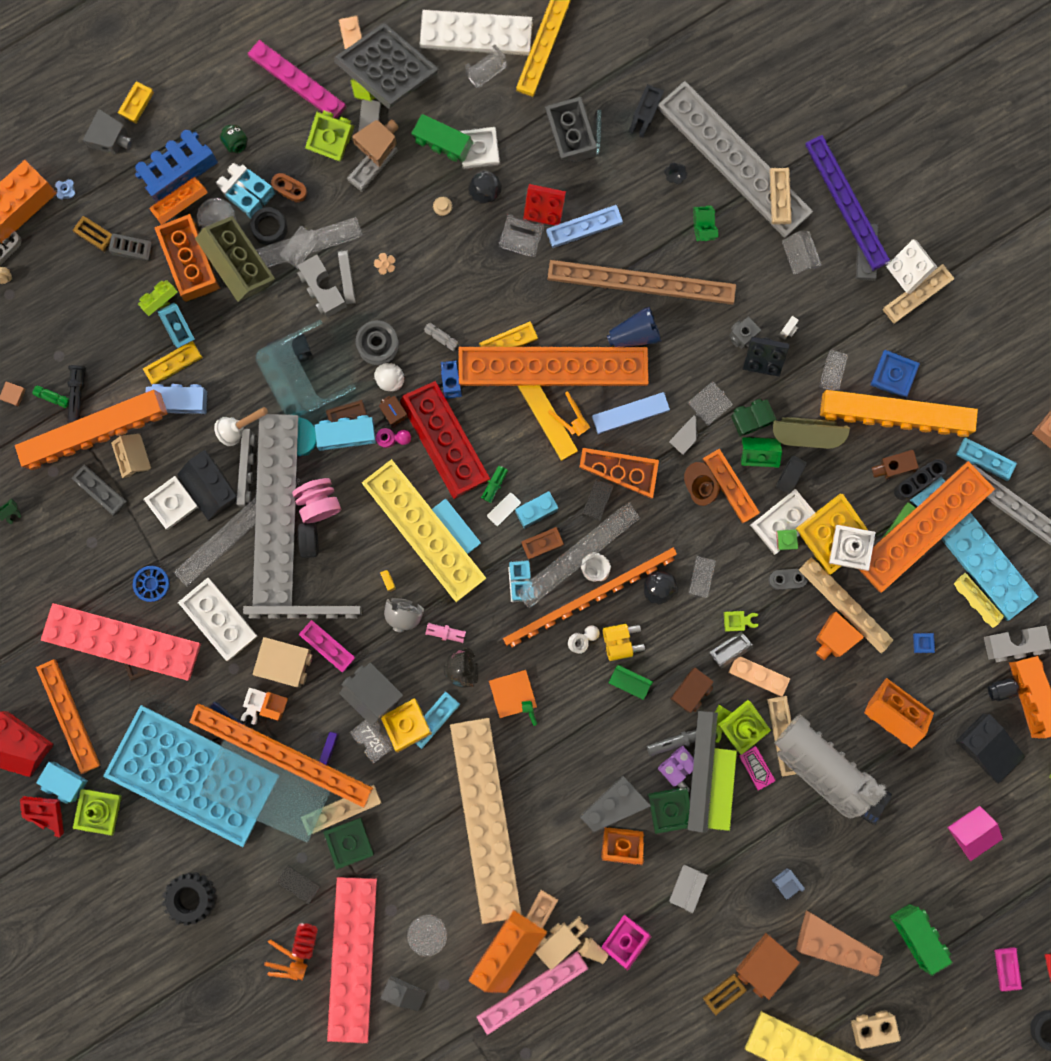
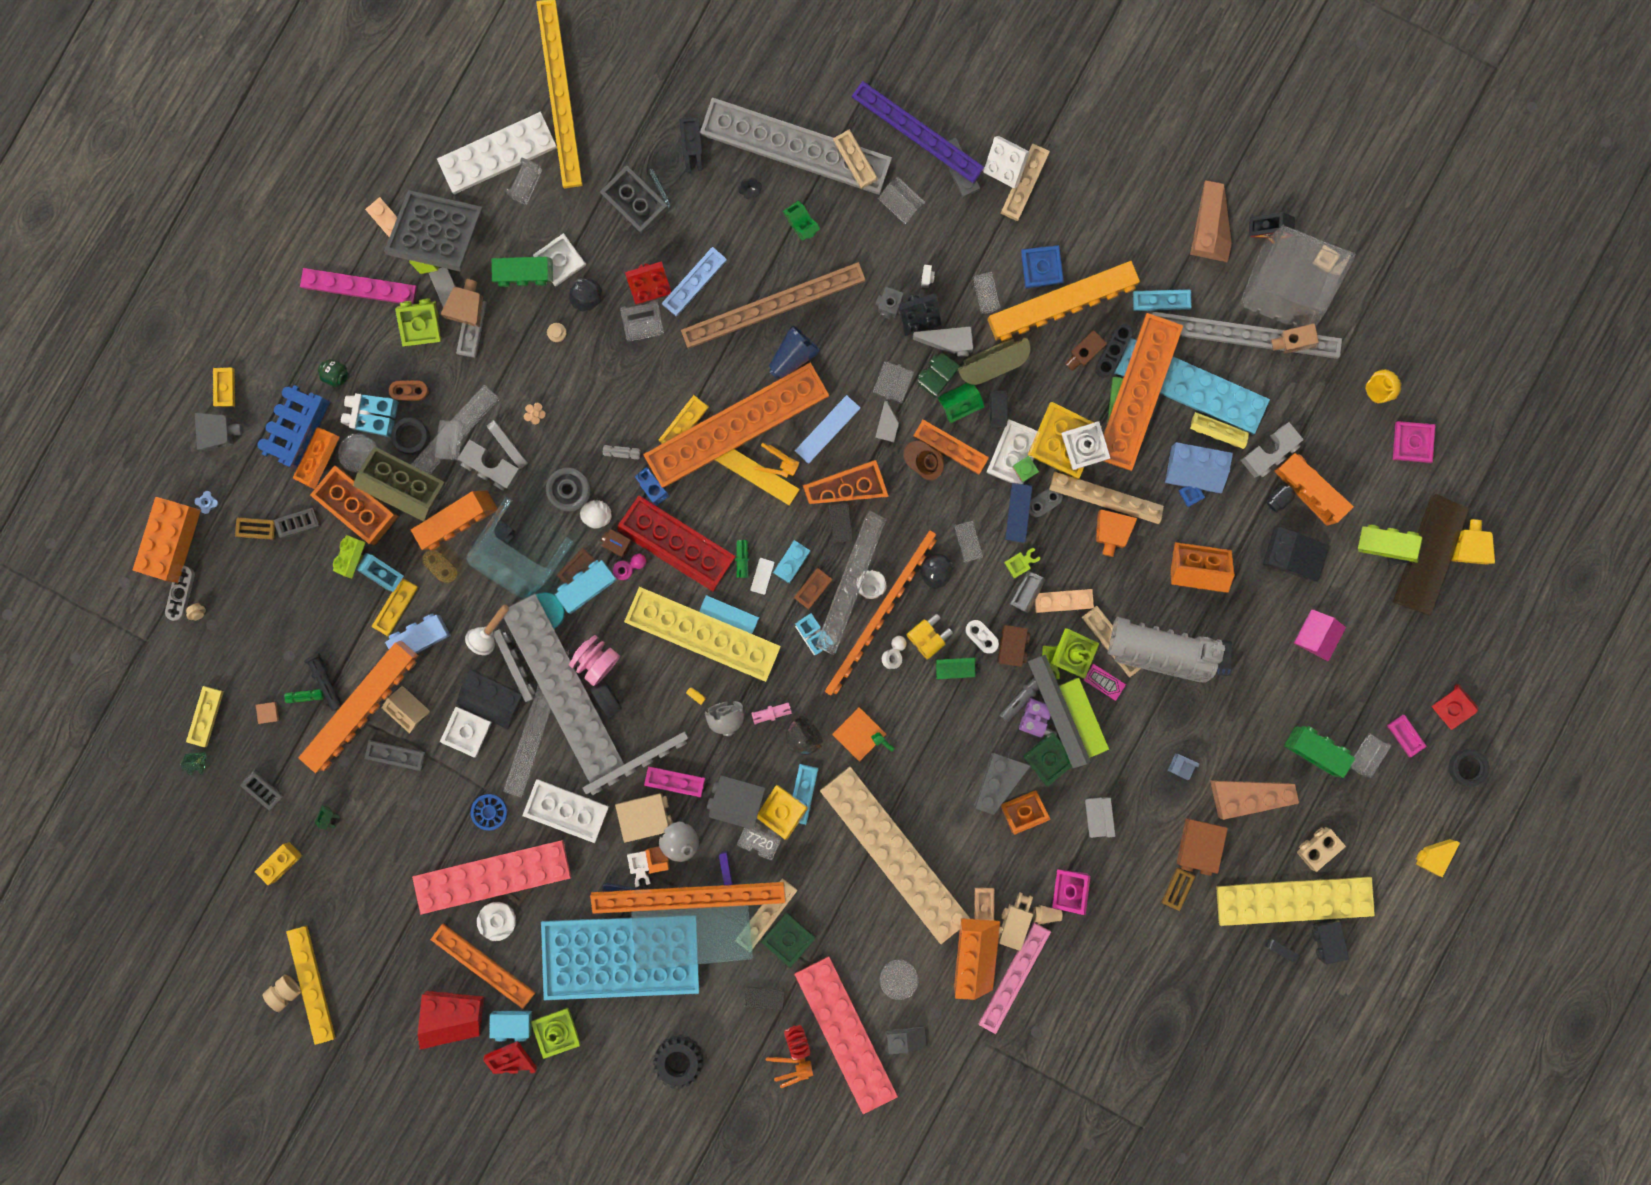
camera: 30 degrees left, 5 degrees up
none -> orange wedge [411,490,498,551]
none -> clear yellow plate [423,550,457,583]
none -> white tile [477,902,516,941]
none -> light grey cylinder [659,822,699,862]
none -> light grey slope [913,327,973,357]
none -> white plate [966,620,999,653]
none -> dark blue slope [1005,483,1032,543]
none -> medium blue slope [1165,442,1233,493]
none -> clear panel [1350,734,1391,778]

